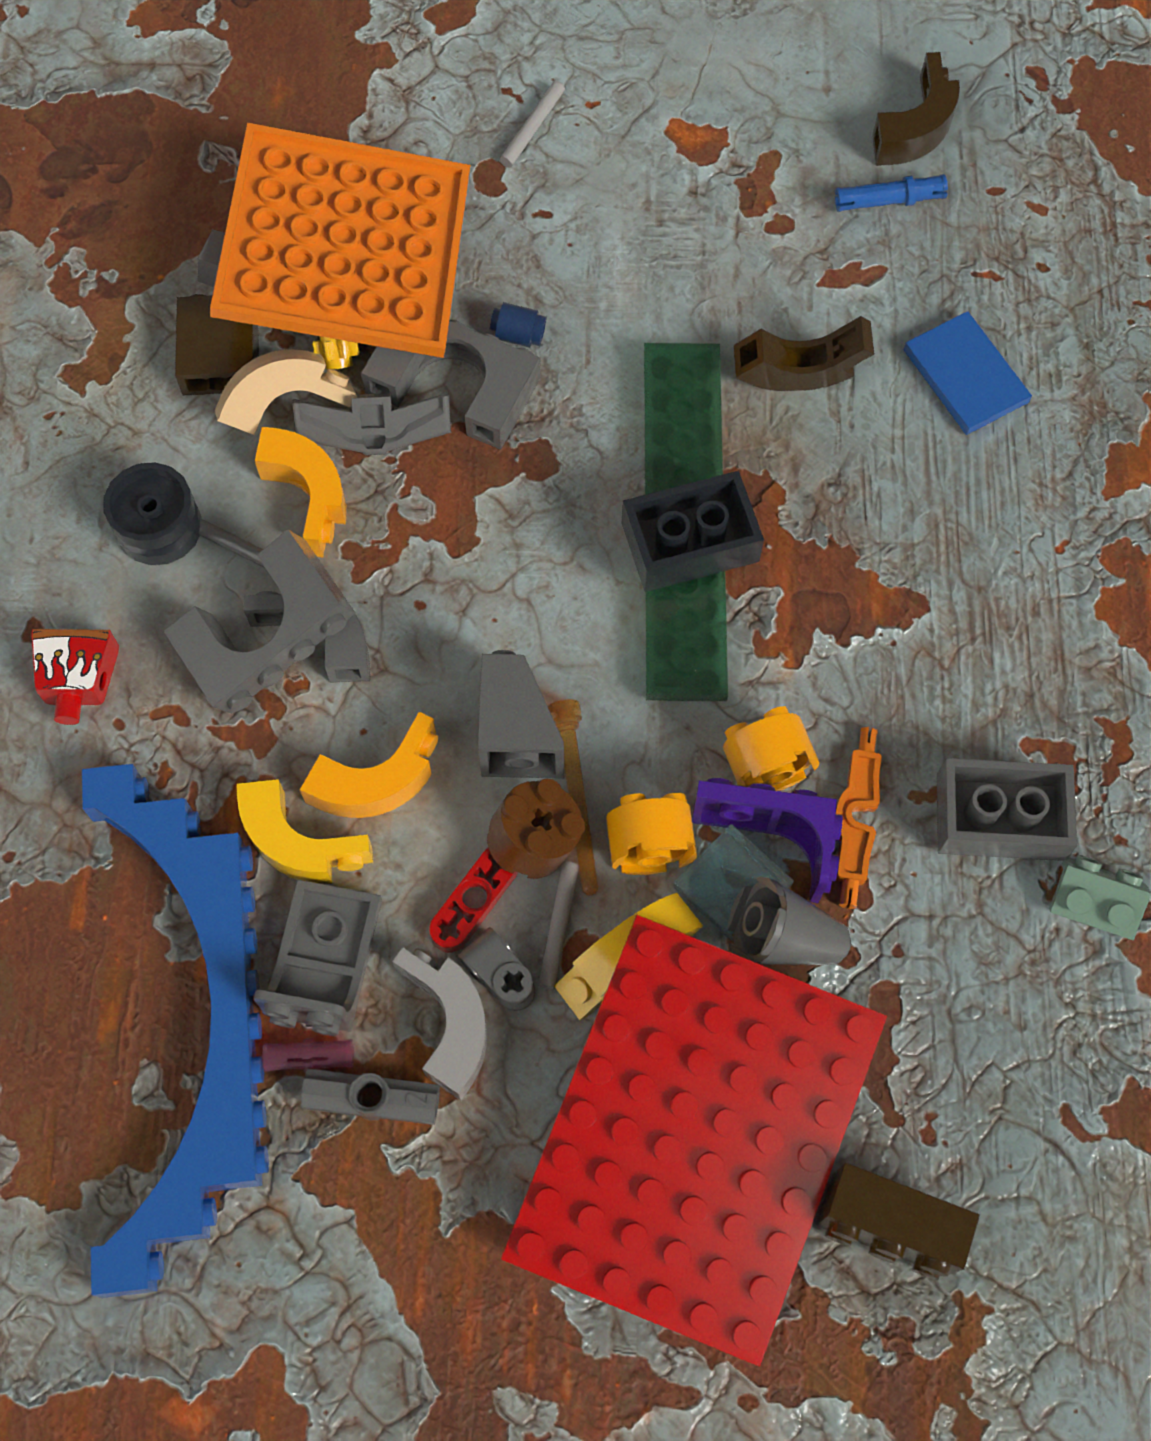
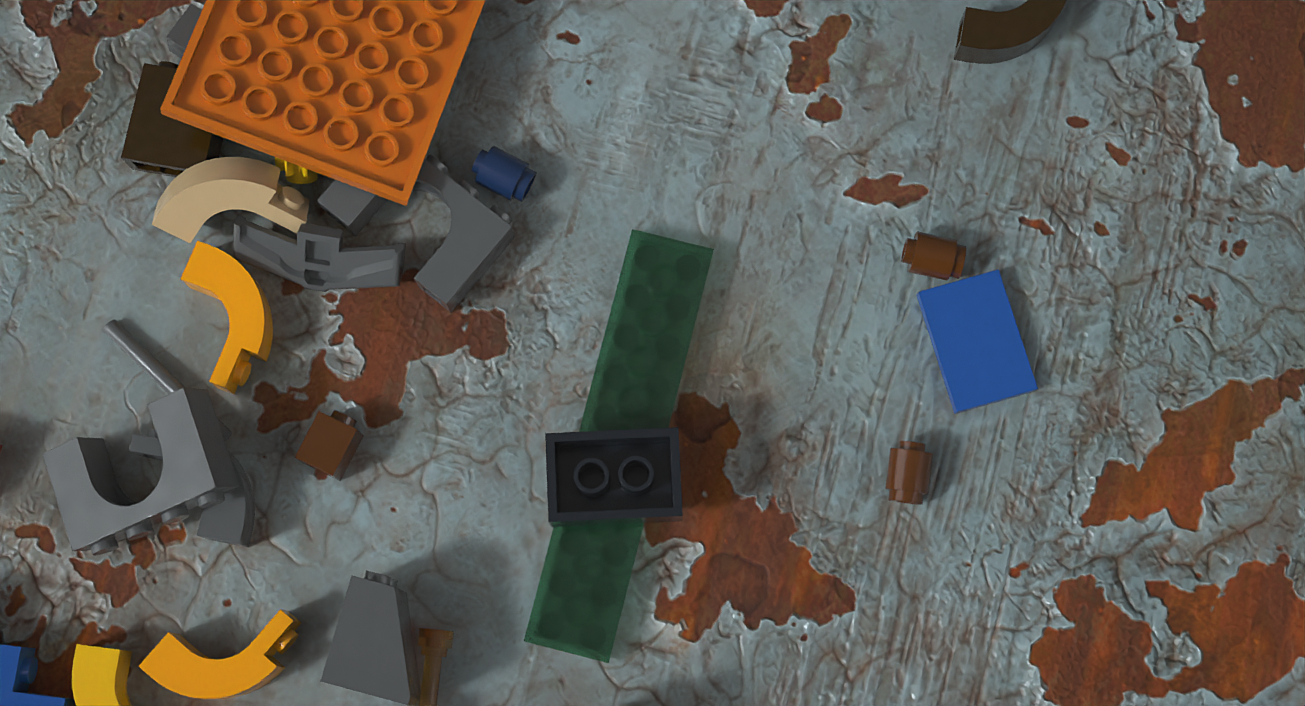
camera: 15 degrees right, 10 degrees up
black wheel [103,462,202,565] -> none
dark brown arch [733,316,874,391] -> none
blue pin [835,174,948,212] -> none
none -> reddish brown brick [295,410,364,481]
none -> reddish brown brick [885,441,933,505]
none -> reddish brown brick [901,231,966,281]

